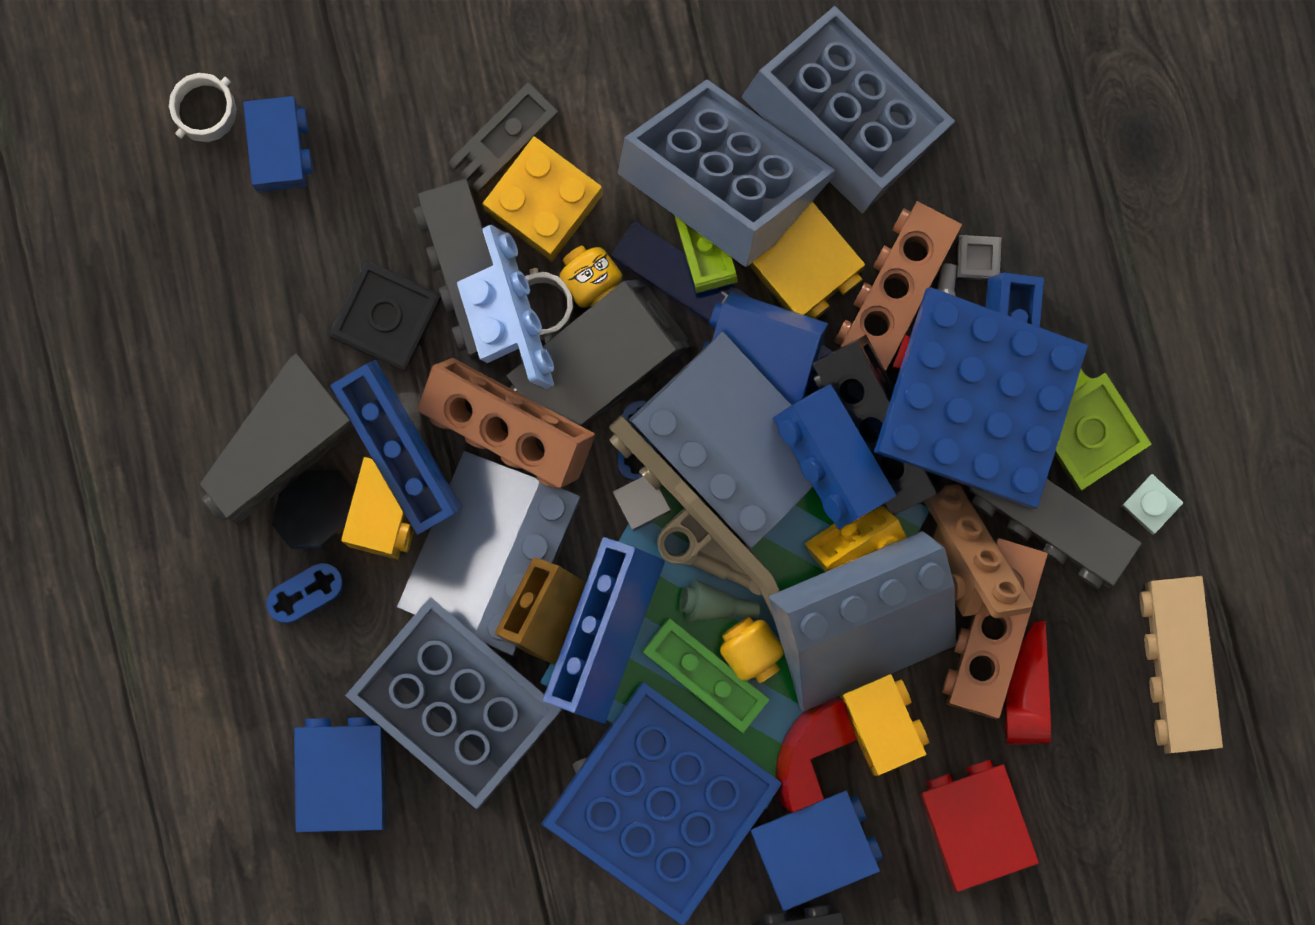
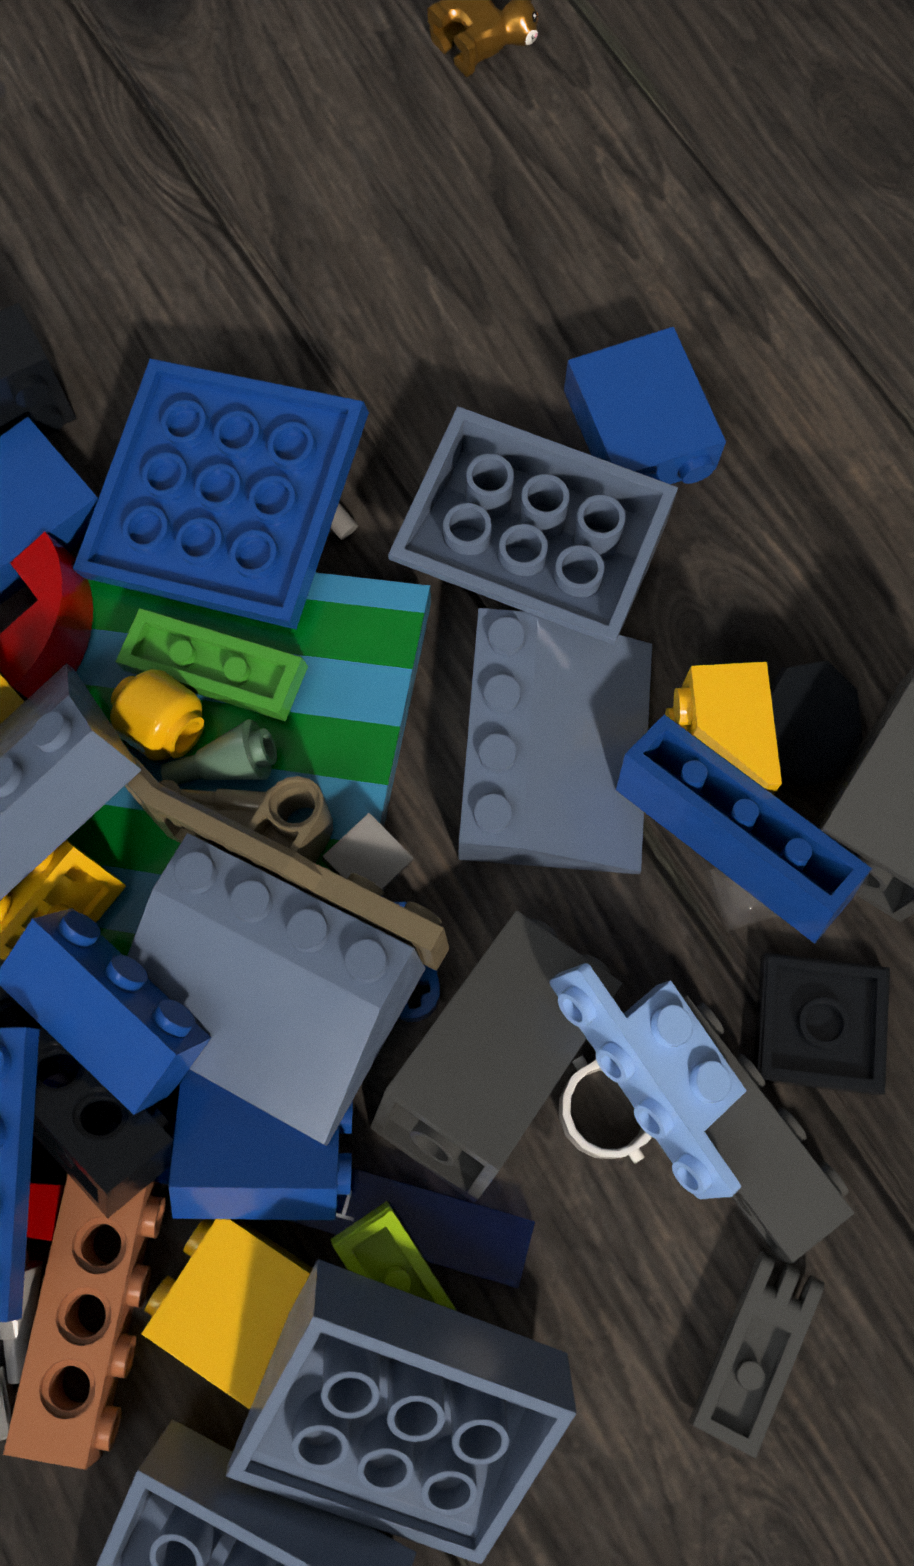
camera: 160 degrees right, 10 degrees down
blue beam [266,563,344,624] -> none
nougat brick [417,358,596,488] -> none
yellow brick [482,136,603,262] -> none
pearl gold brick [494,557,586,665] -> none
blue brick [542,537,665,724] -> none
yellow head [559,245,622,308] -> none

